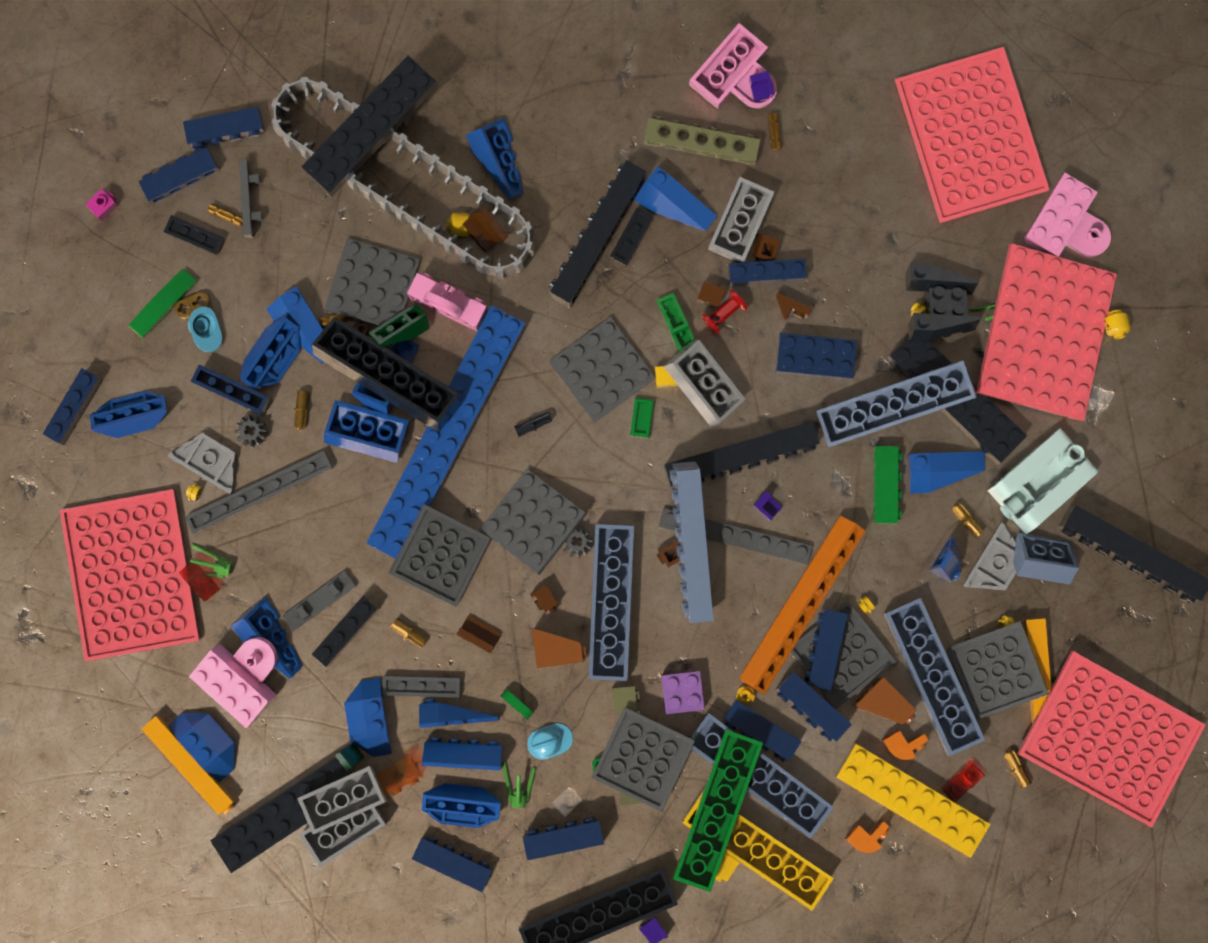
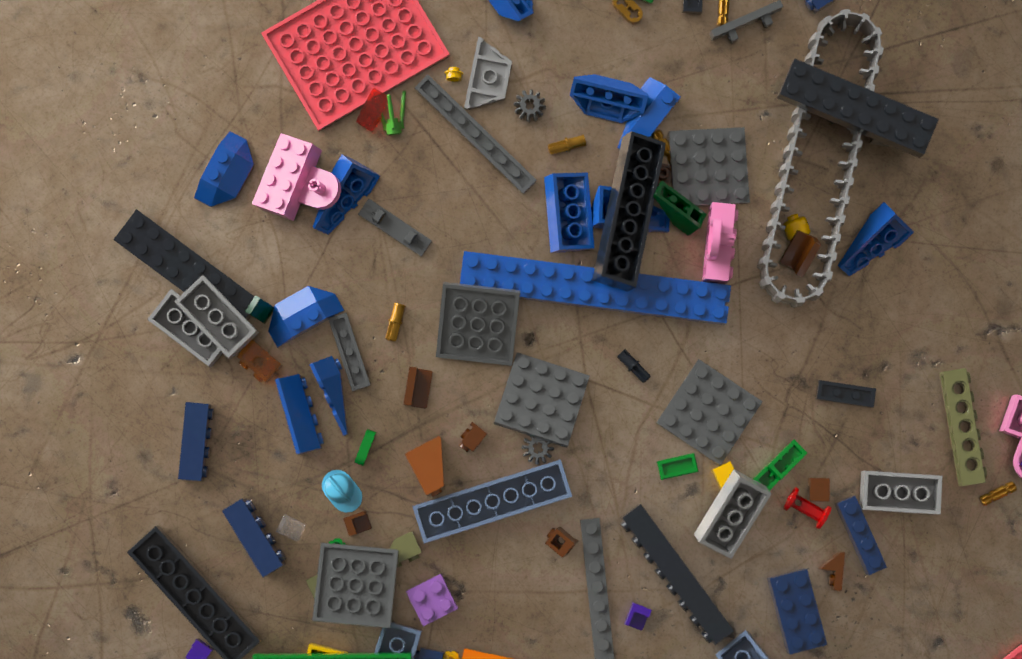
camera: 65 degrees right, 0 degrees up
light orange brick [141,716,236,815] -> none
medium azure piece [188,306,222,352] -> none
dark blue brick [190,365,271,416] -> none
black brick [311,596,379,667] -> none
blue wedge [422,783,501,828] -> none
bright green plant [502,762,536,808] -> none
black brick [549,160,647,309] -> none
blue wedge [634,166,717,231] -> none
sand blue brick [670,461,713,623] -> none
reddish brown brick [752,233,780,262] -> none
none -> reddish brown panel [343,510,372,537]

